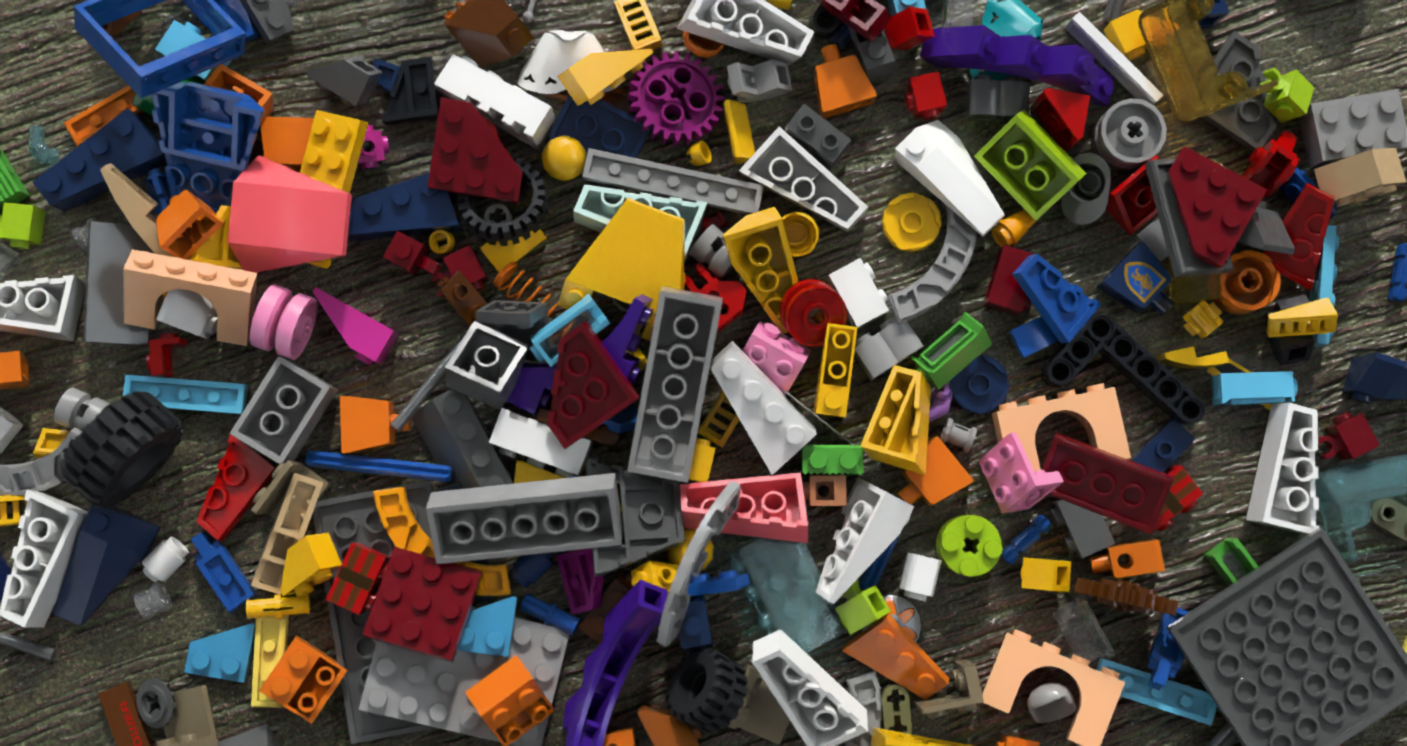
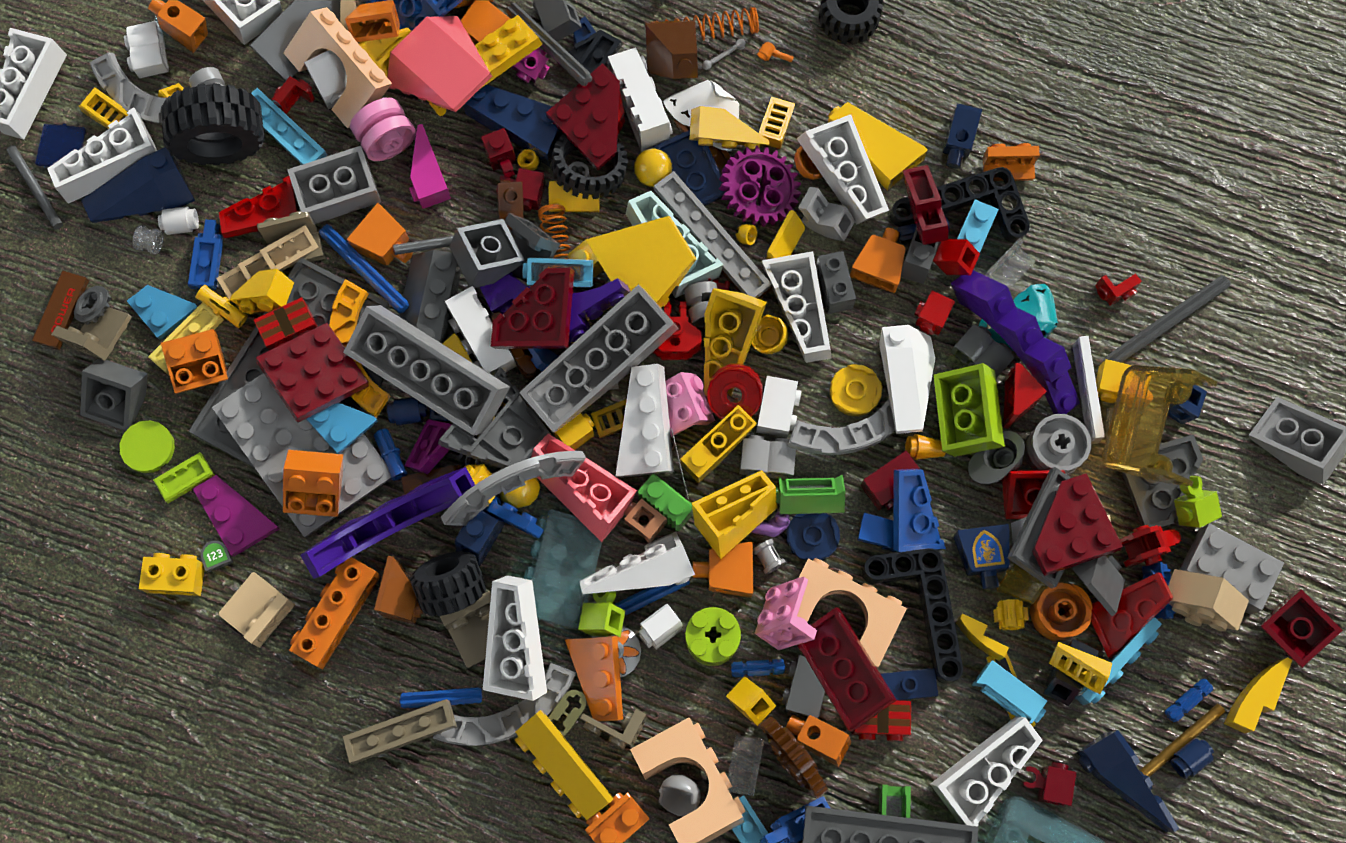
camera: 40 degrees right, 10 degrees down
none -> dark grey axle [506,3,592,86]

